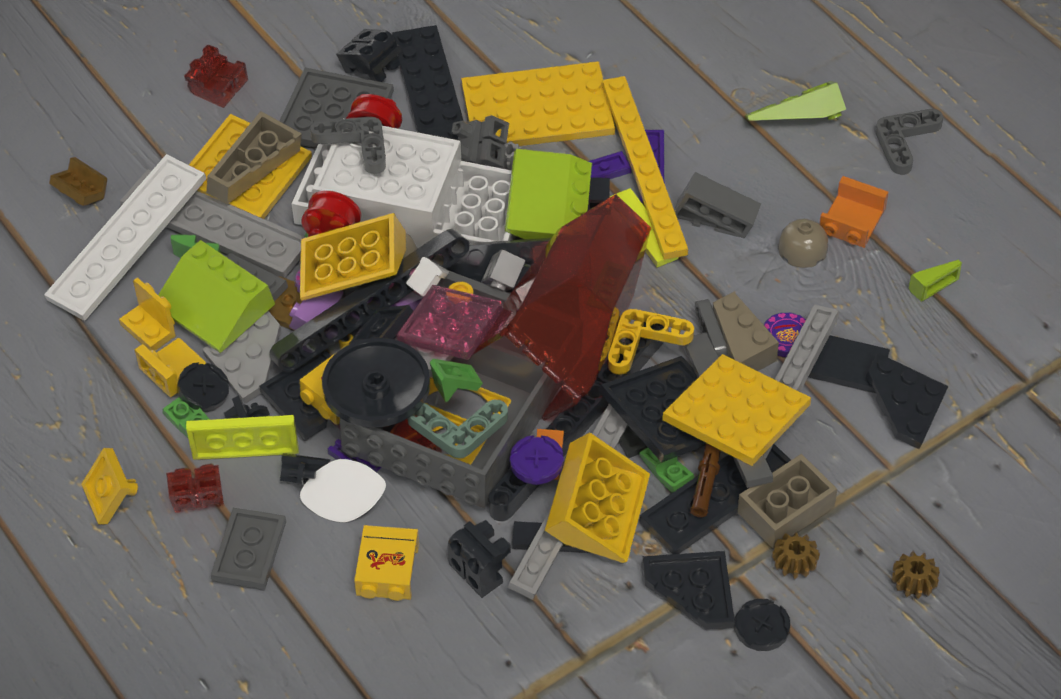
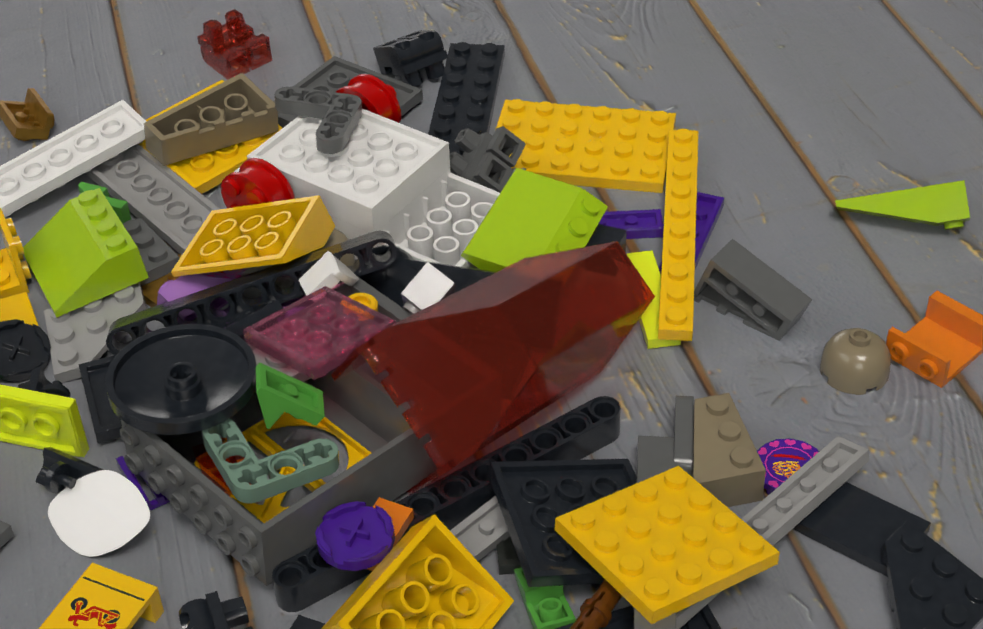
camera: 20 degrees right, 10 degrees down
yellow beam [608,309,694,374] -> none

